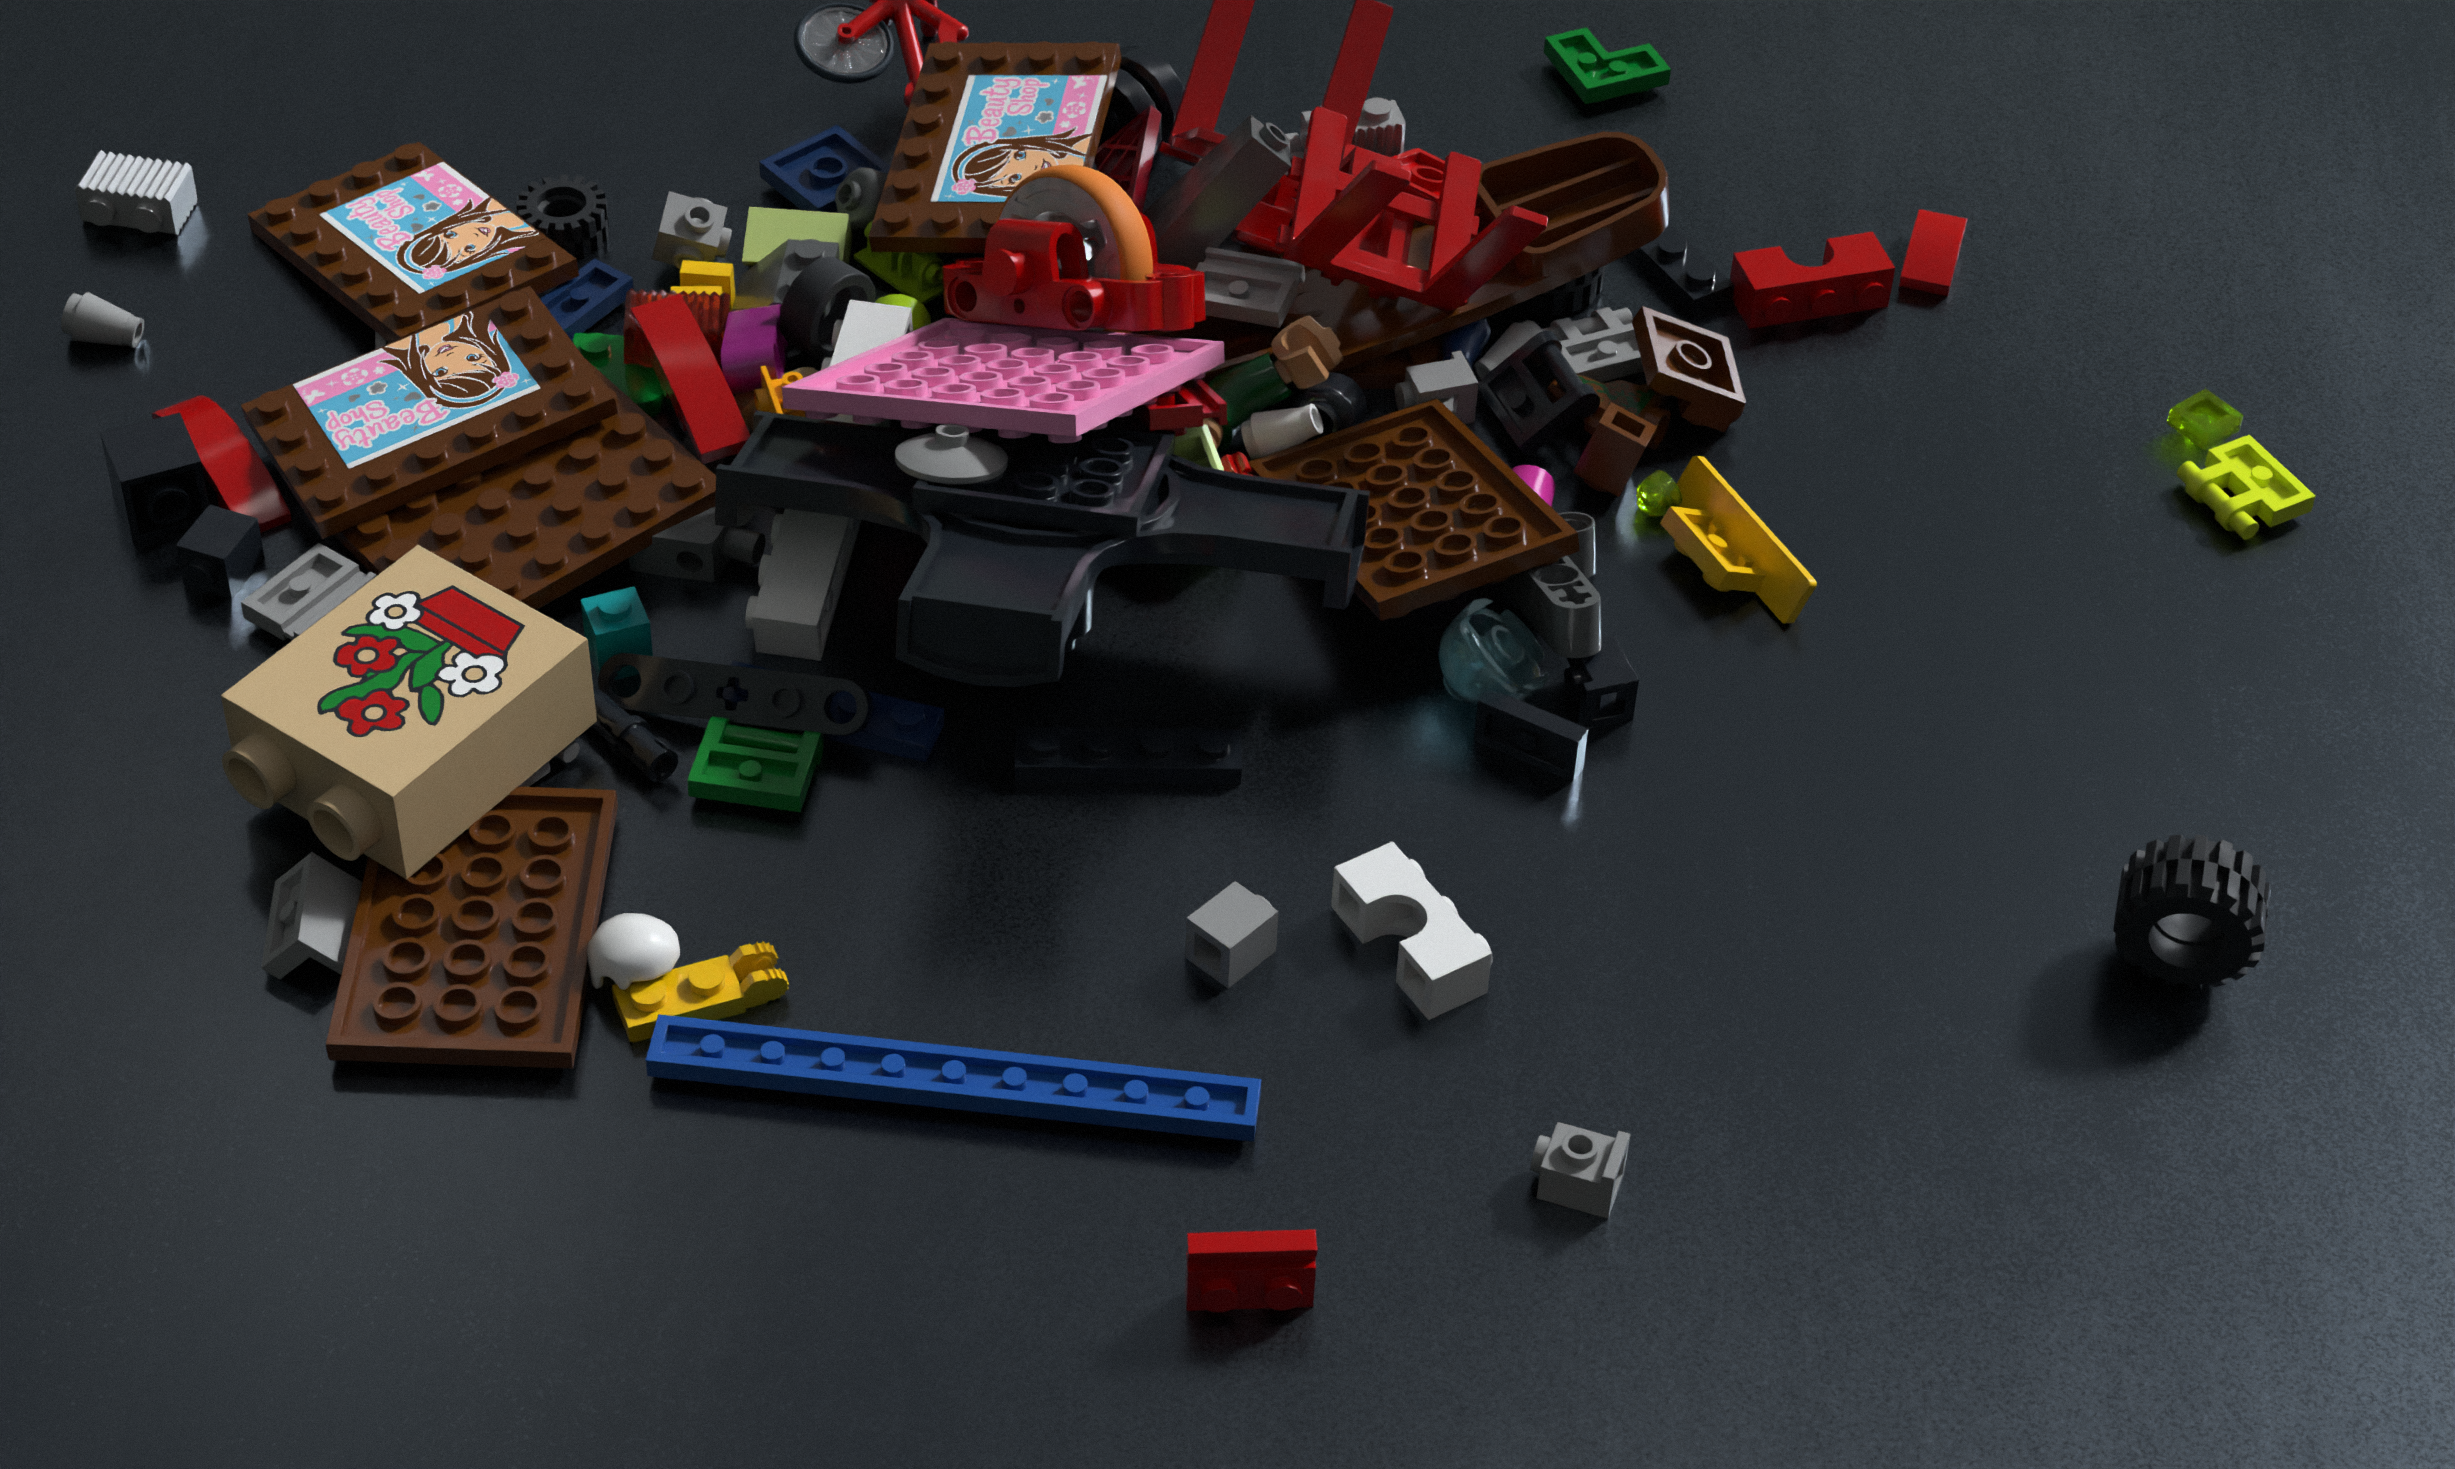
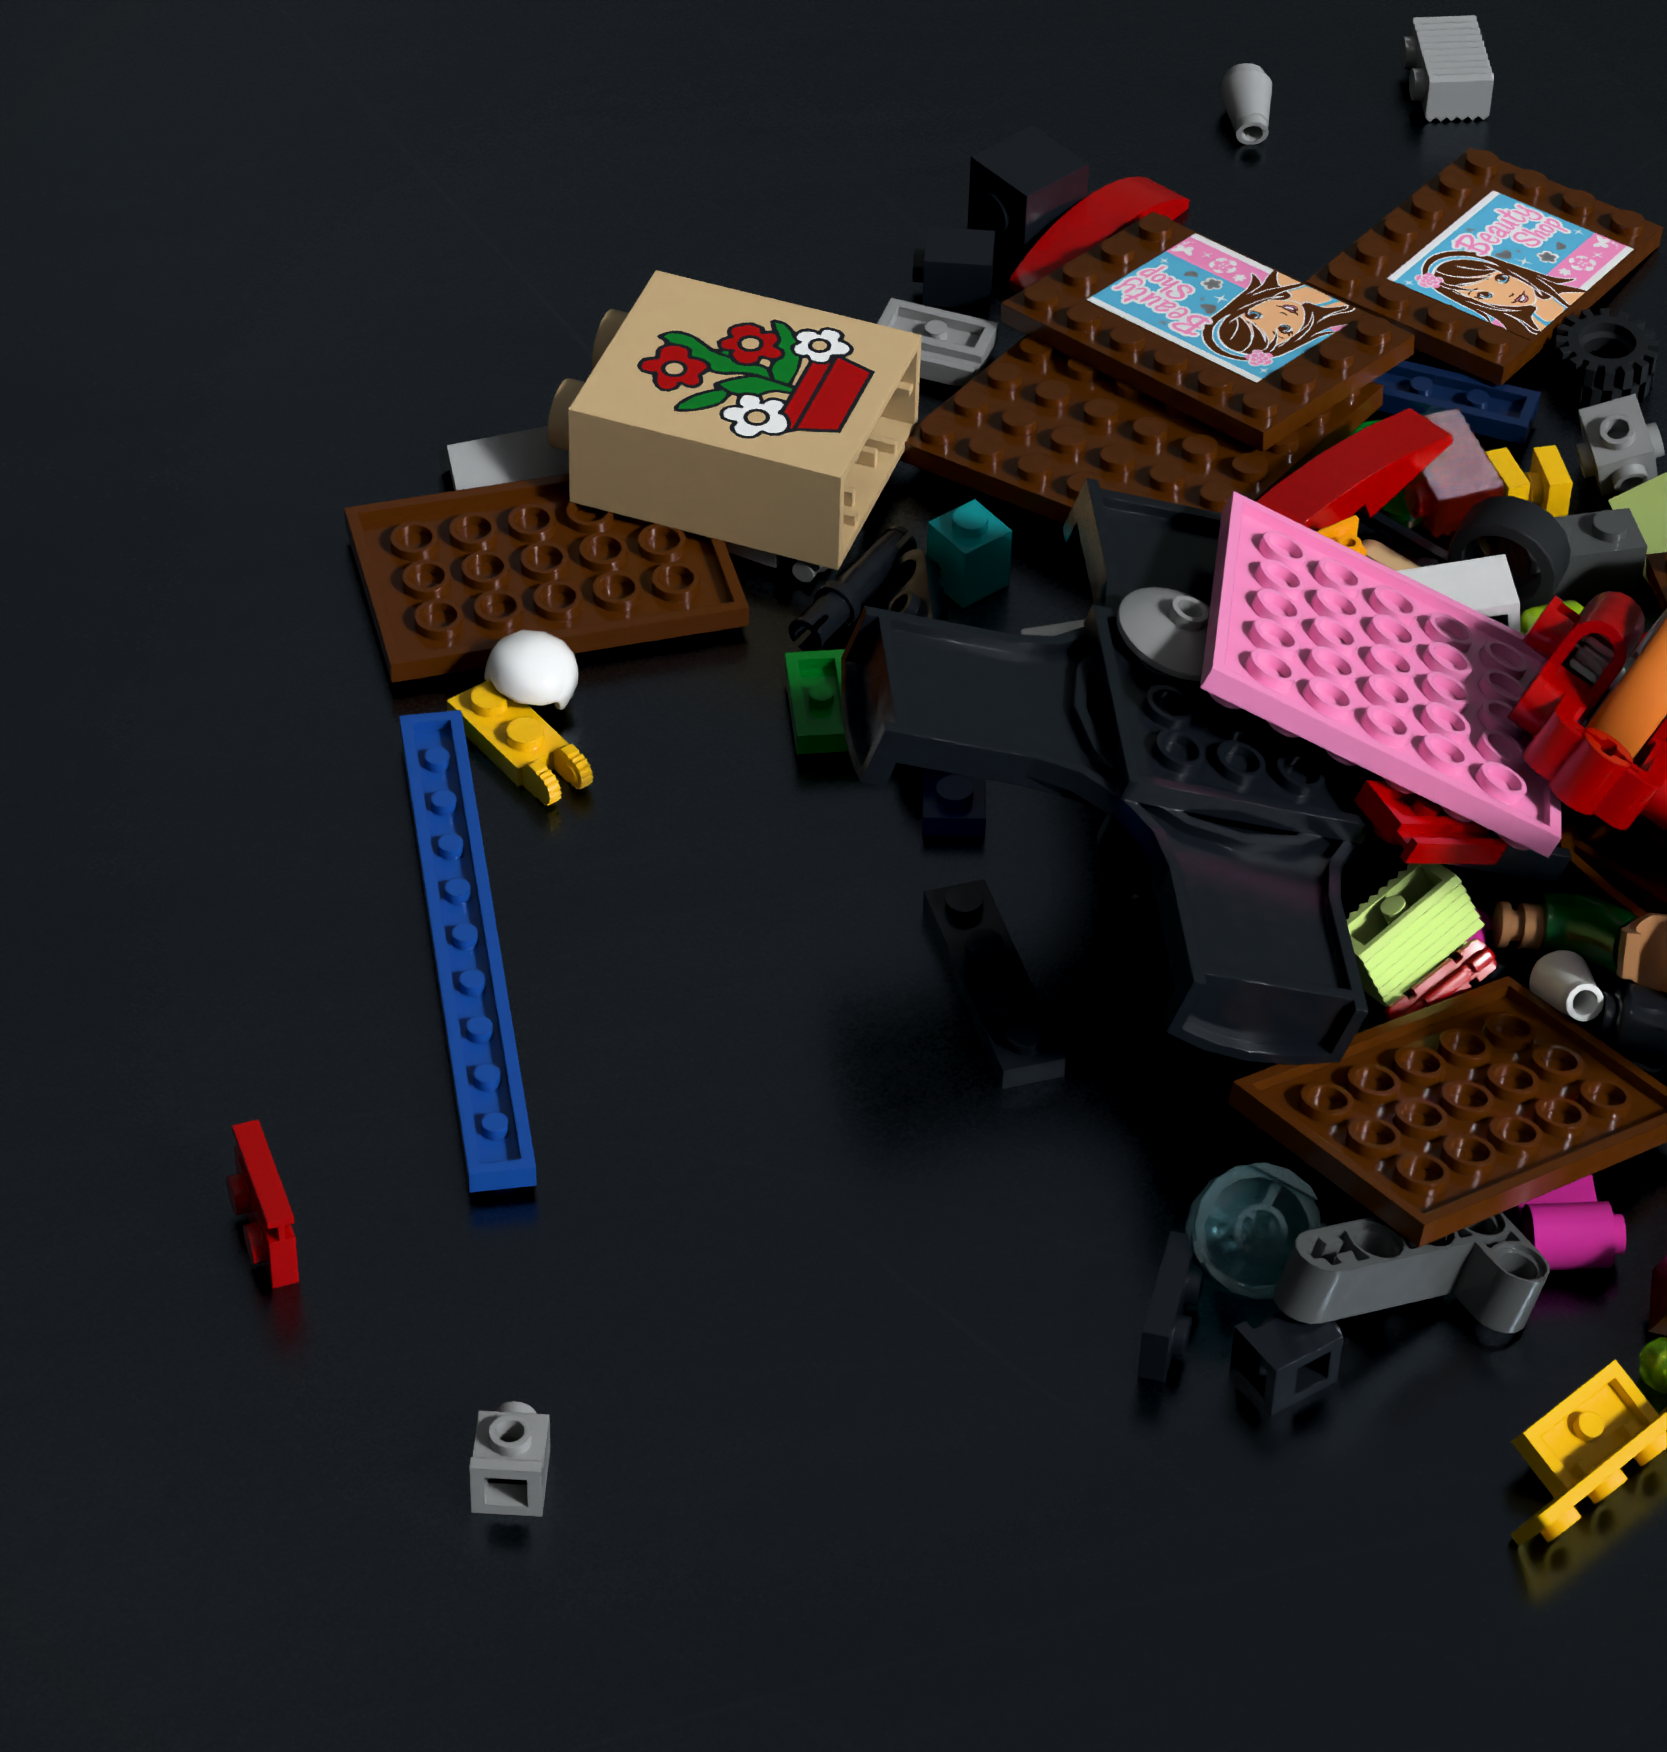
camera: 75 degrees right, 0 degrees up
magenta beam [721,304,789,395] -> none
light grey brick [1185,881,1278,988] -> none
white arch [1331,841,1493,1020] -> none

